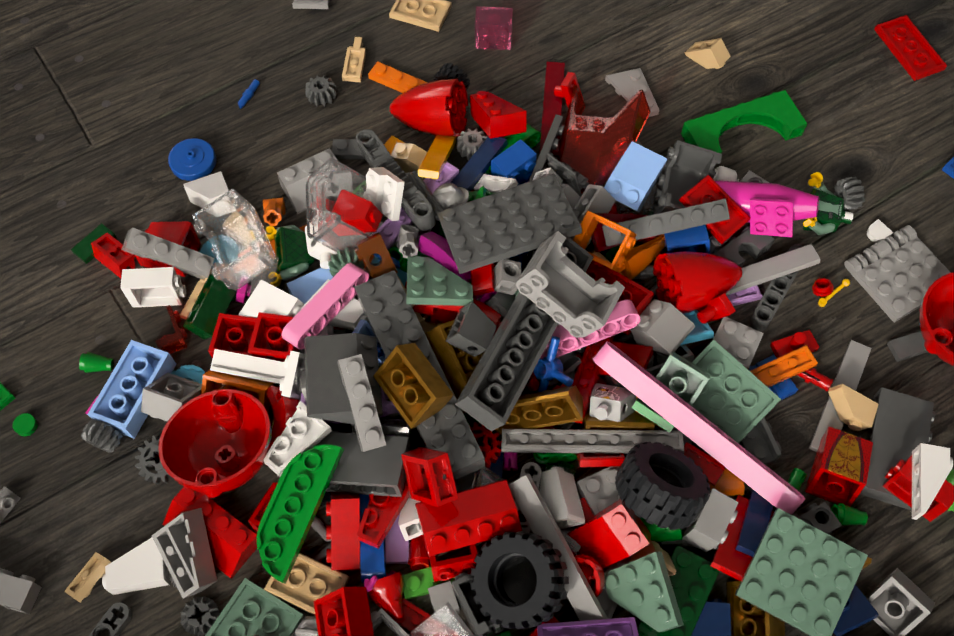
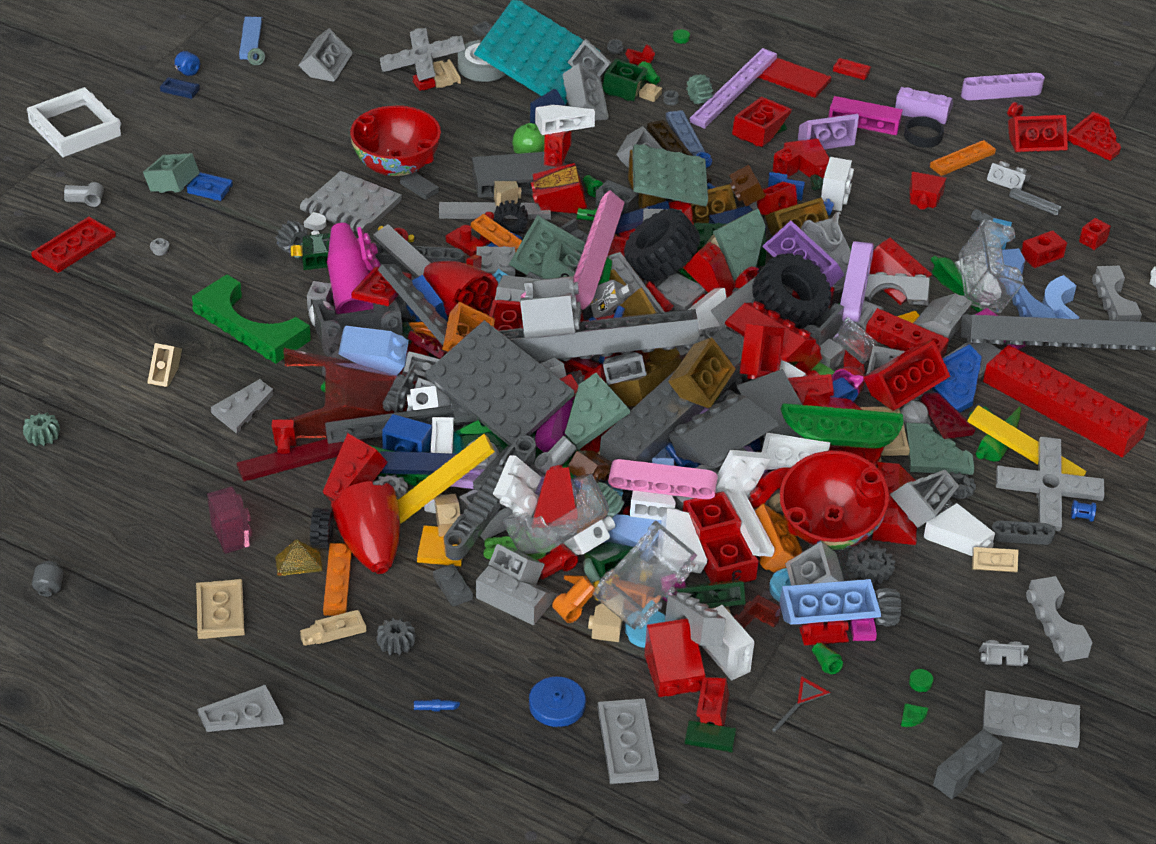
camera: 120 degrees left, 20 degrees down
white slope [183,171,236,216] -> none
light grey arch [337,354,386,452] -> none
none -> light grey plate [150,238,169,255]
none -> clear yellow slope [275,539,322,576]
none -> black tyre [494,200,528,235]
none -> light grey plate [598,699,659,784]
none -> dark grey piece [772,676,831,732]

